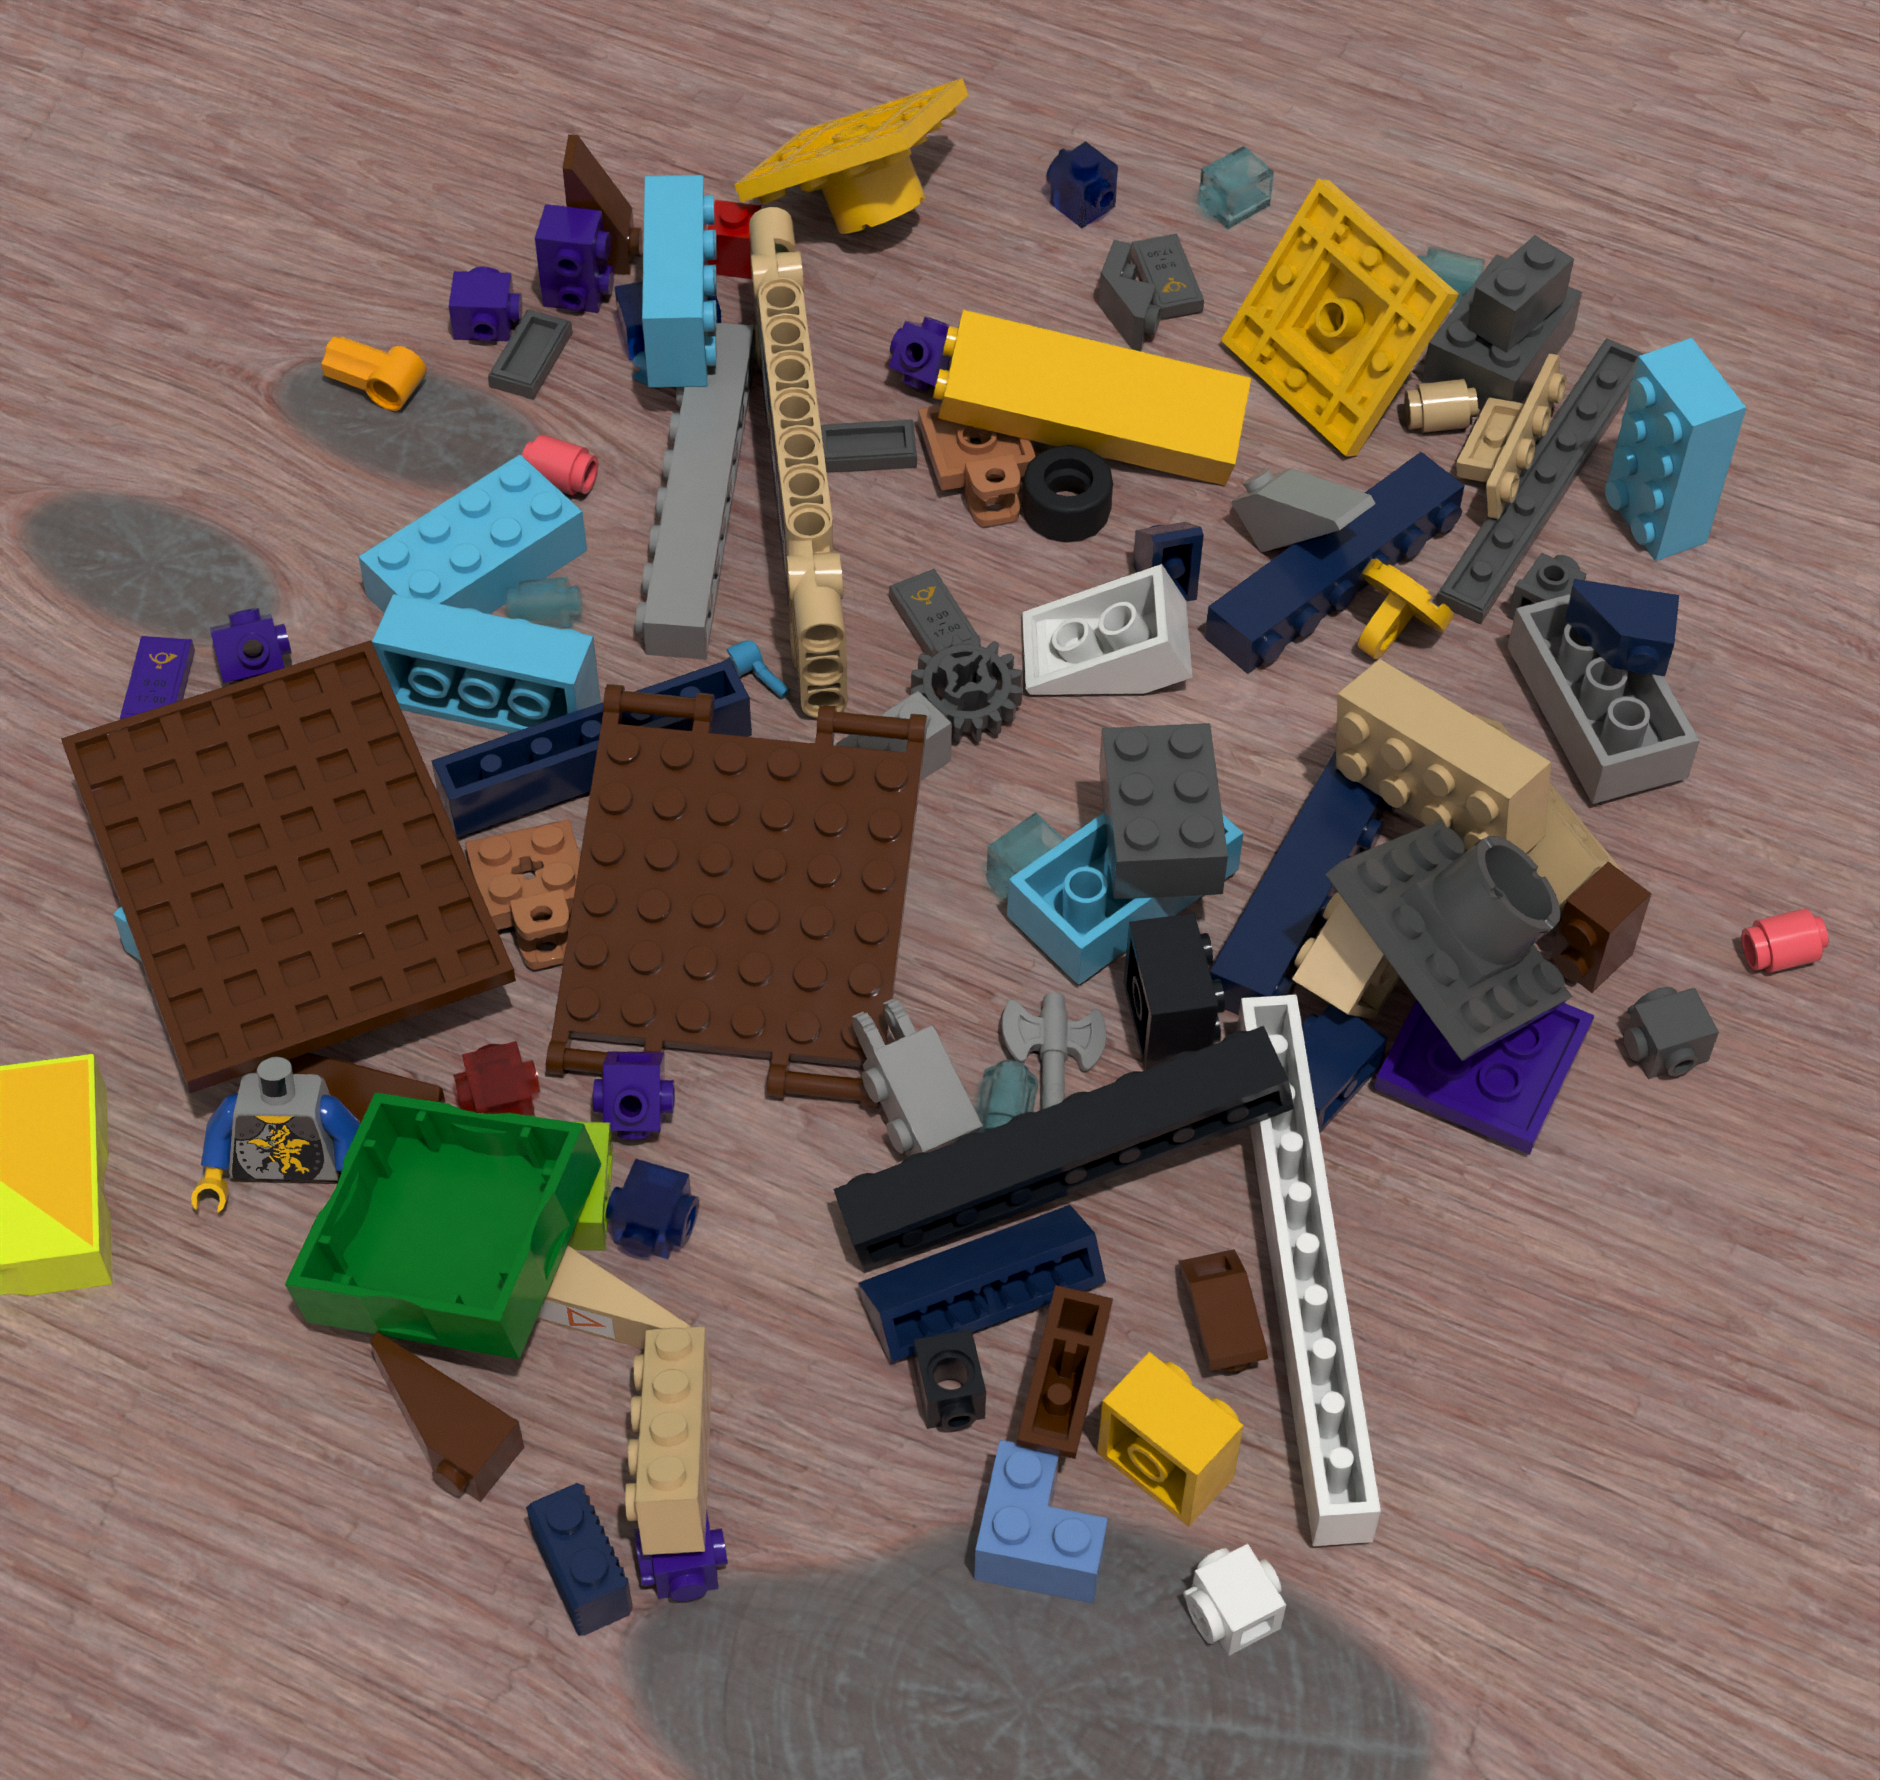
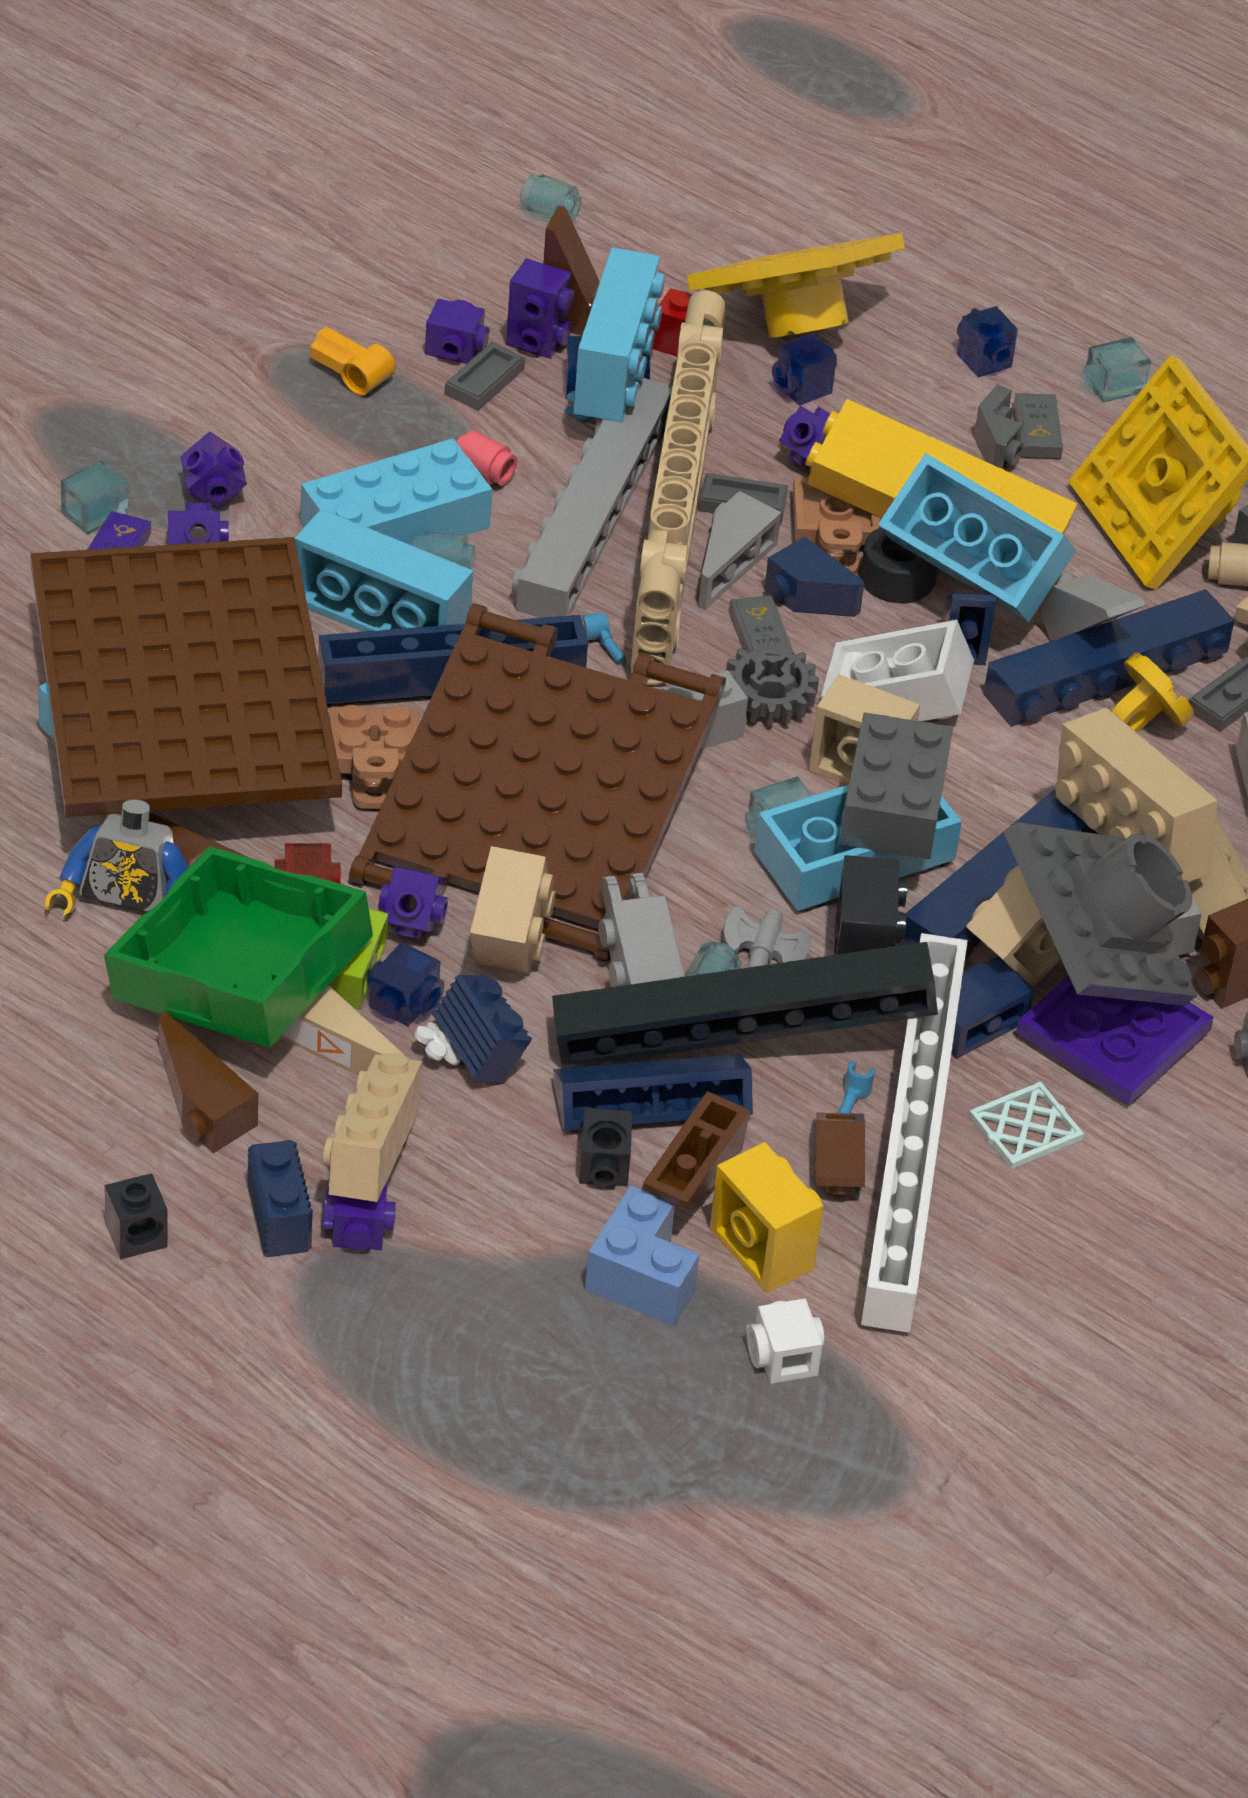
camera: 10 degrees right, 10 degrees down
none -> clear light blue brick [60,460,129,535]
none -> black brick [104,1173,168,1260]
none -> dark purple brick [180,431,247,509]
none -> white plant [414,1022,461,1065]
none -> dark blue brick [432,974,533,1083]
none -> tan brick [470,846,556,975]
none -> clear light blue brick [520,174,582,219]
none -> light grey slope [698,491,781,610]
none -> dark blue slope [764,537,865,617]
none -> clear blue brick [772,332,837,406]
none -> tan brick [809,674,920,785]
none -> dark azure hand [837,1061,876,1113]
none -> medium azure brick [878,453,1076,622]
none -> light aqua window [968,1081,1084,1169]

